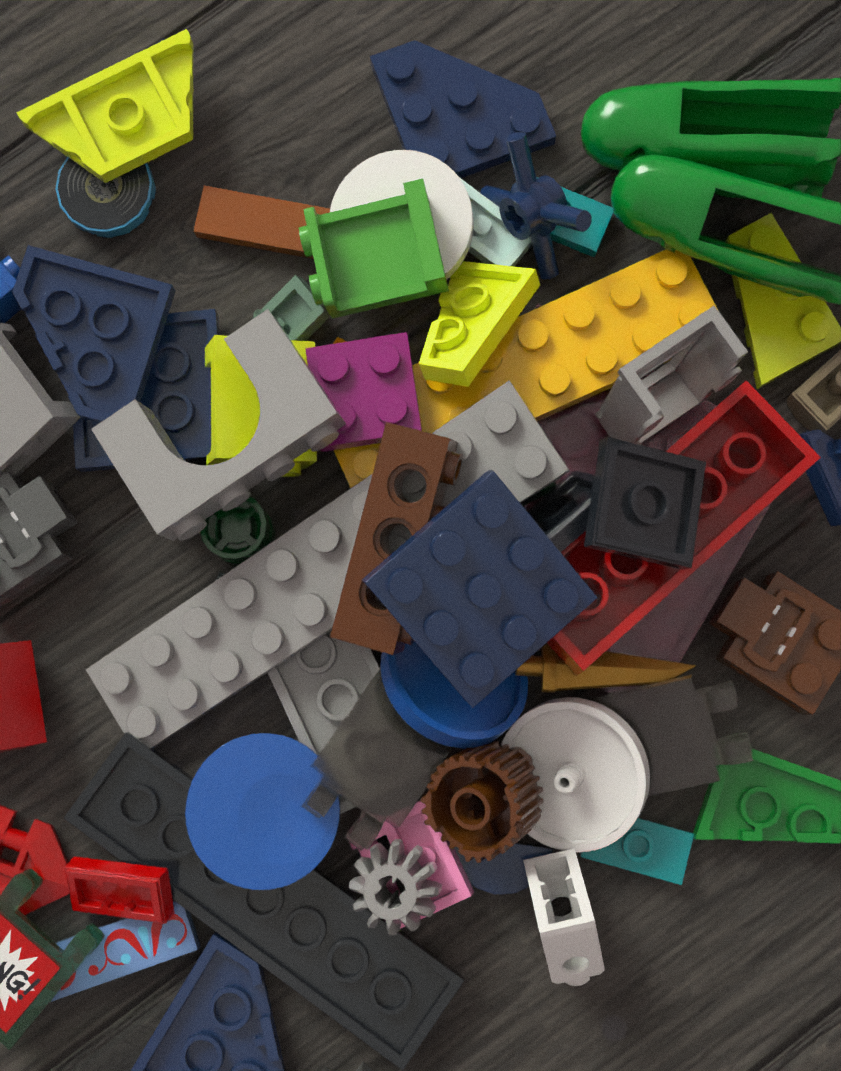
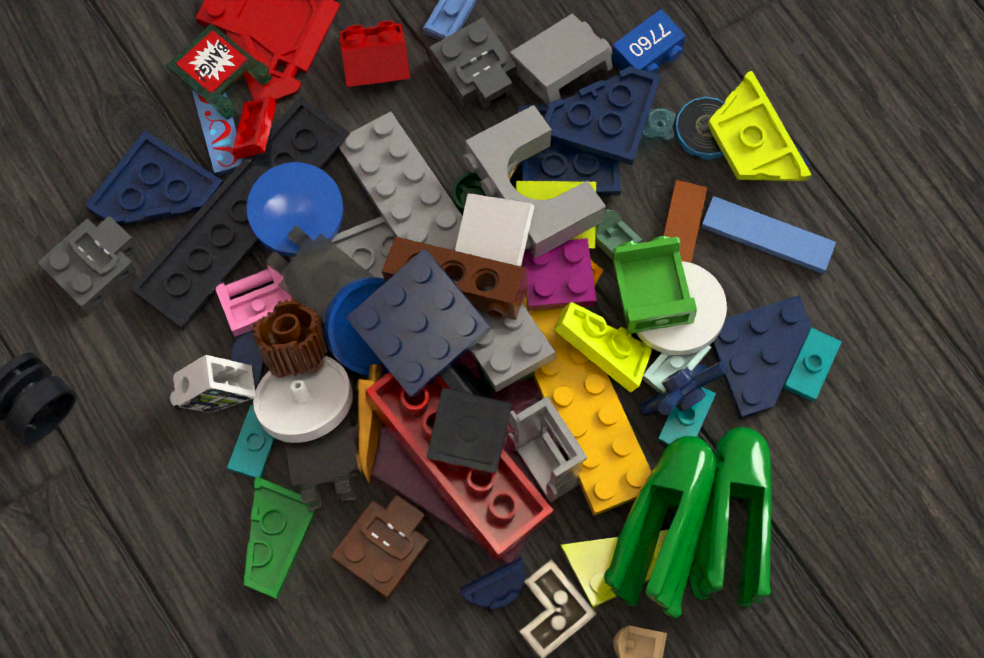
camera: 85 degrees right, 10 degrees down
light grey gear [349,839,442,935] -> none
none -> white tile [455,193,534,266]
none -> clear light blue plate [643,108,676,140]
none -> medium blue tile [701,196,836,274]
none -> teal plate [783,327,842,402]

